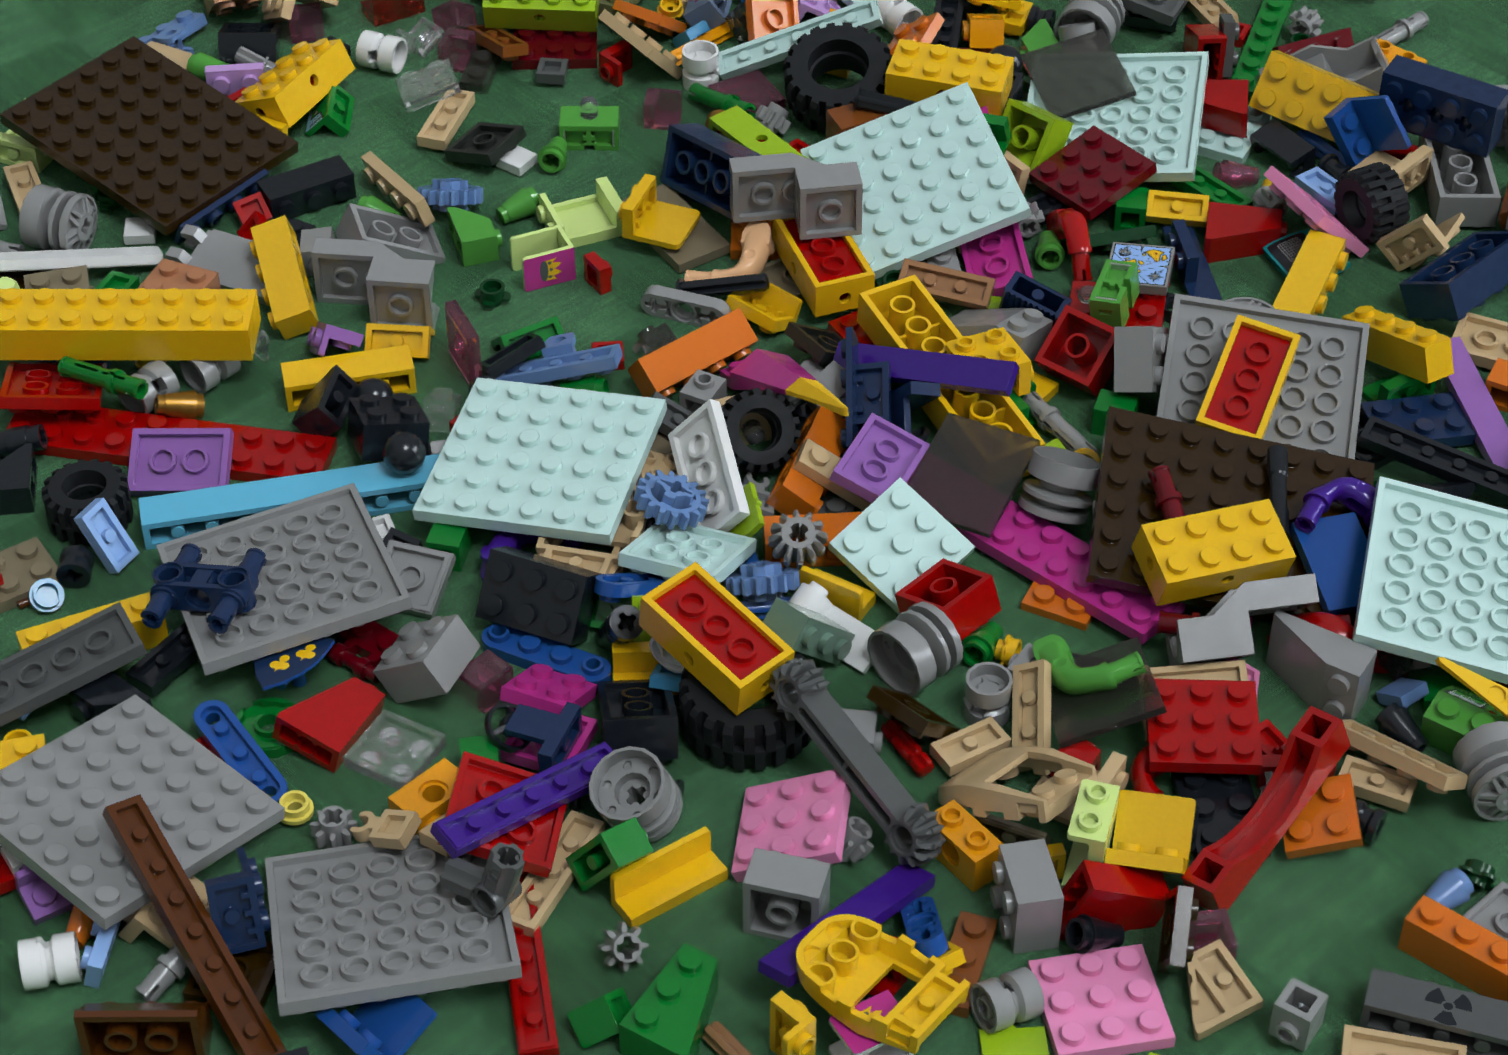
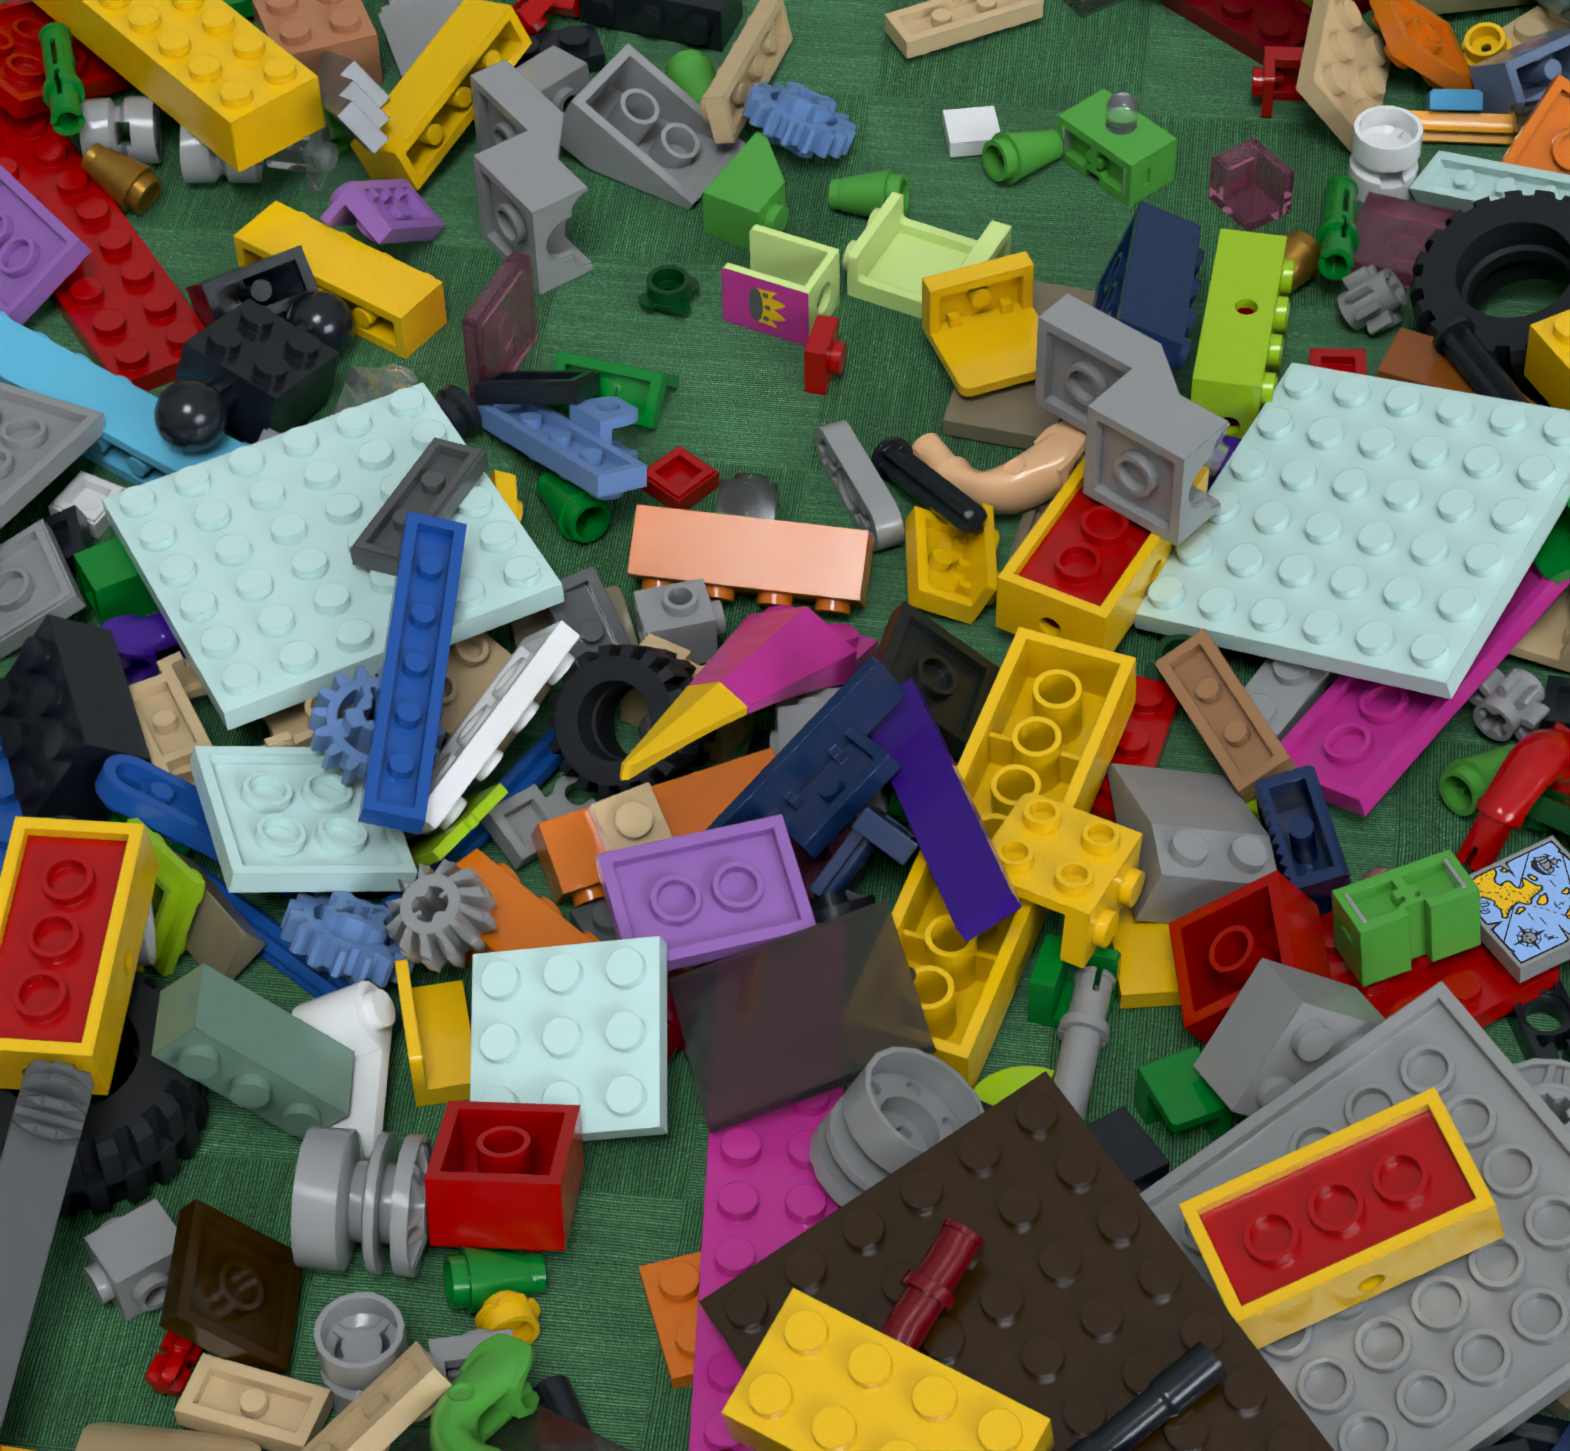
camera: 50 degrees right, 5 degrees up
yellow panel [364,323,435,359] -> none
pearl dark grey plate [444,122,526,166] -> none
dark grey plate [536,57,569,85] -> none
none -> slope [318,51,390,154]
none -> dark grey tile [350,437,489,576]
none -> blue plate [358,511,467,835]

